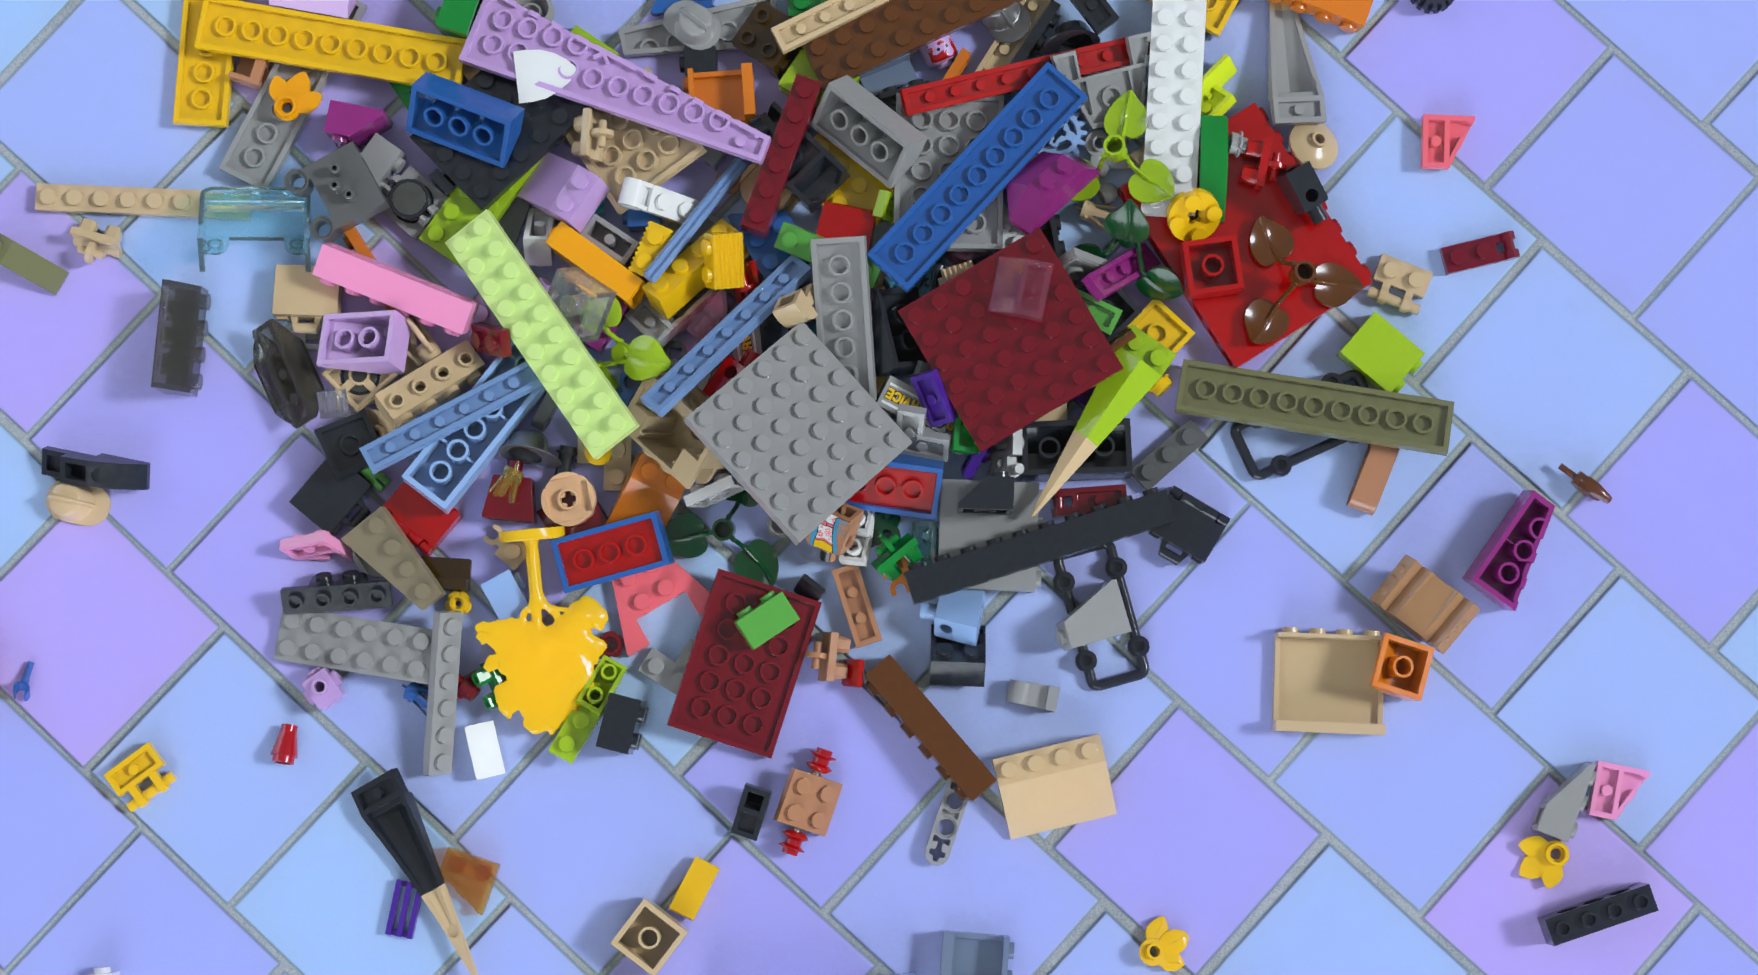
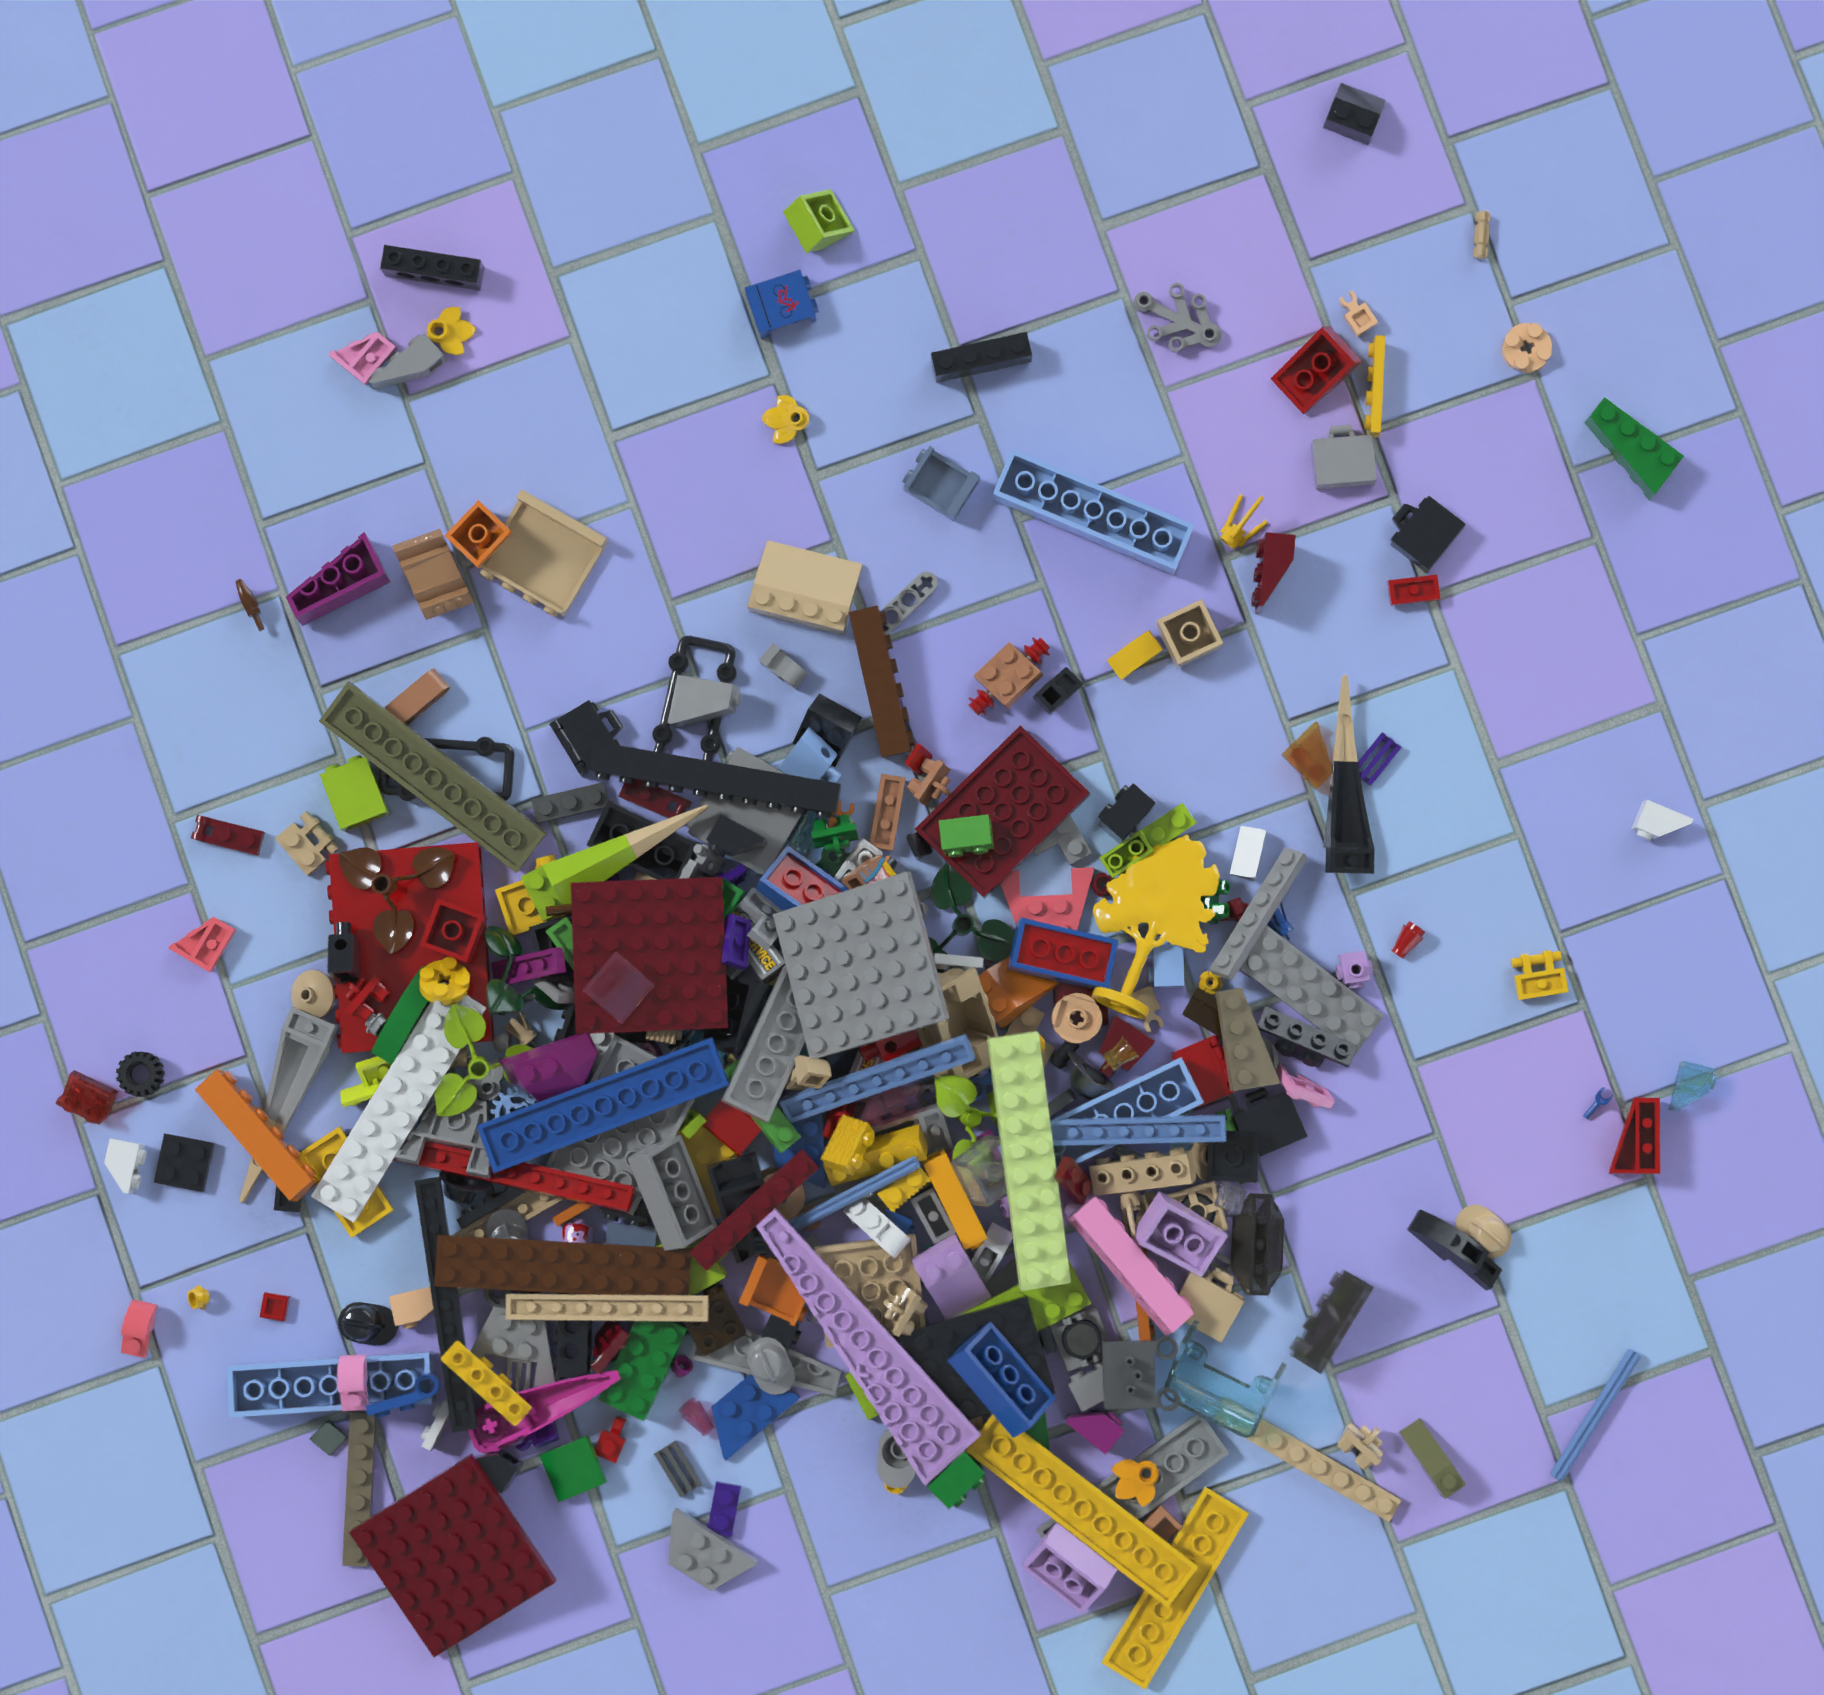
camera: 150 degrees left, 0 degrees up
white sticker [513,50,576,104] -> none

